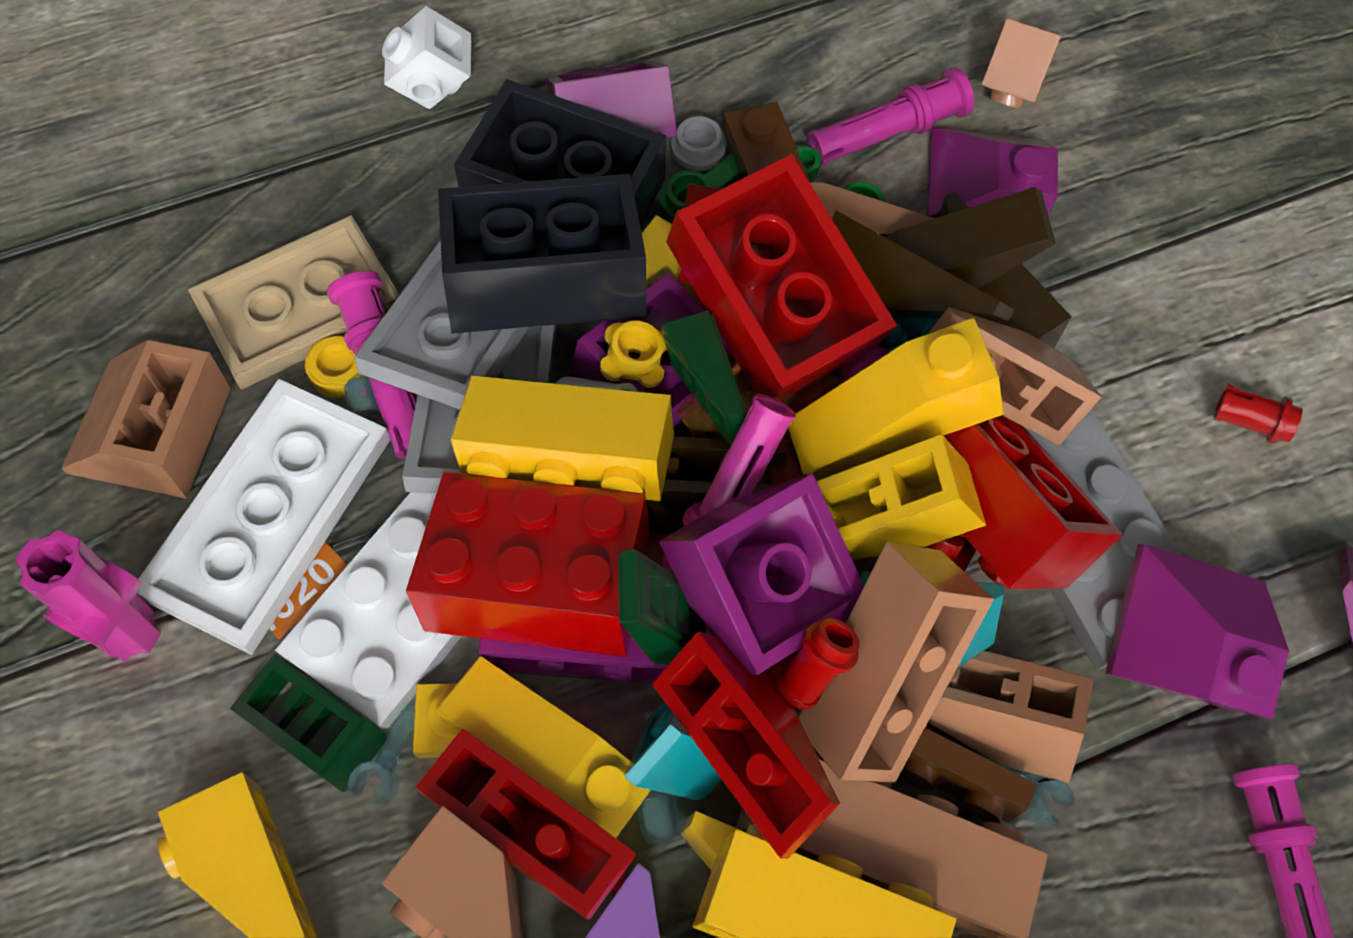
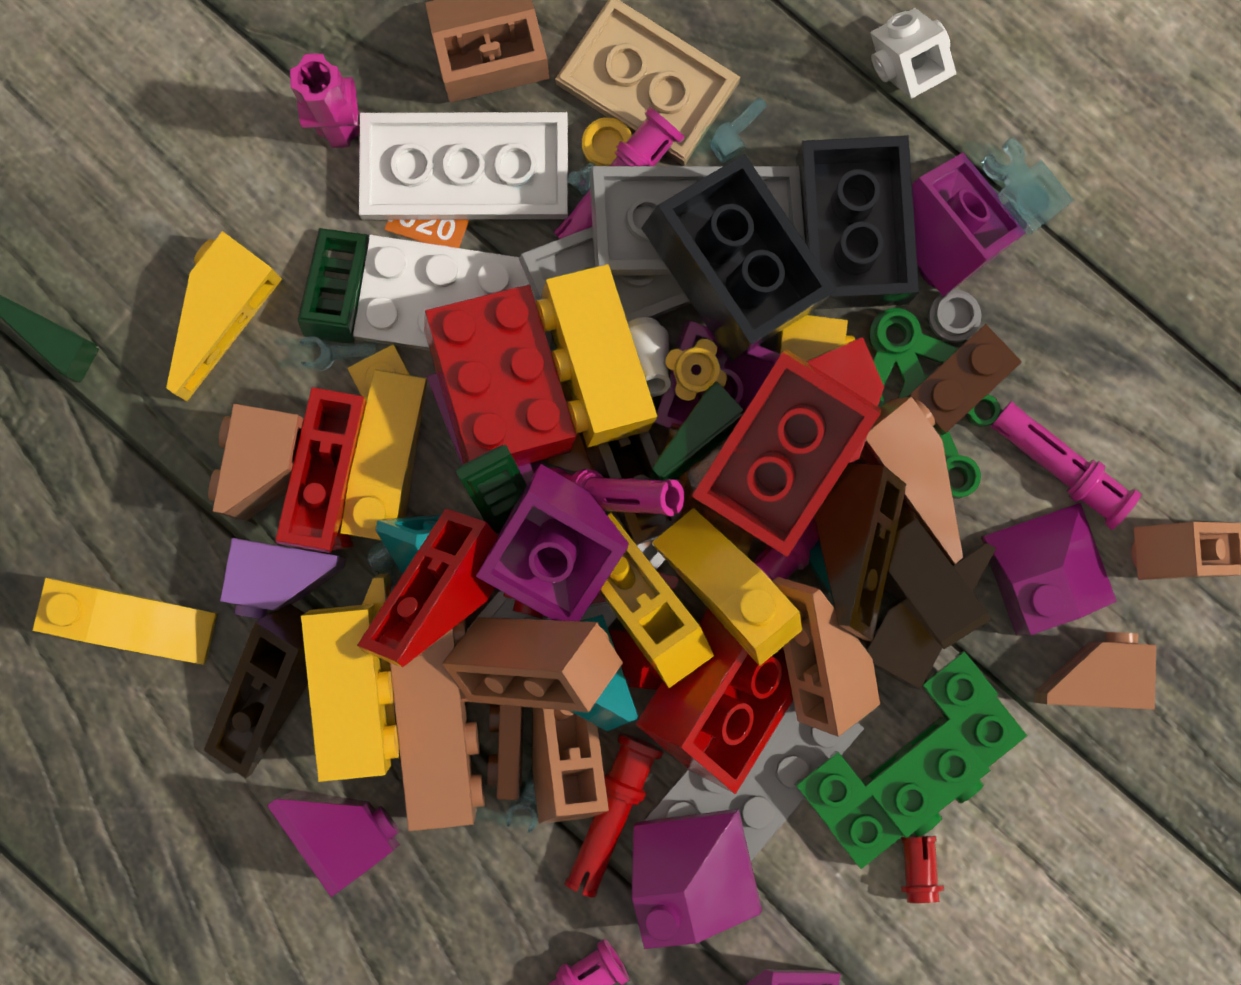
camera: 65 degrees right, 20 degrees up
red pin [776,618,860,710] -> none
none -> red pin [564,733,664,898]
none -> clear light blue hand [710,97,767,163]
none -> green bracket [795,651,1028,869]
none -> clear light blue plate [981,137,1074,236]
none -> nougat slope [1034,632,1156,710]

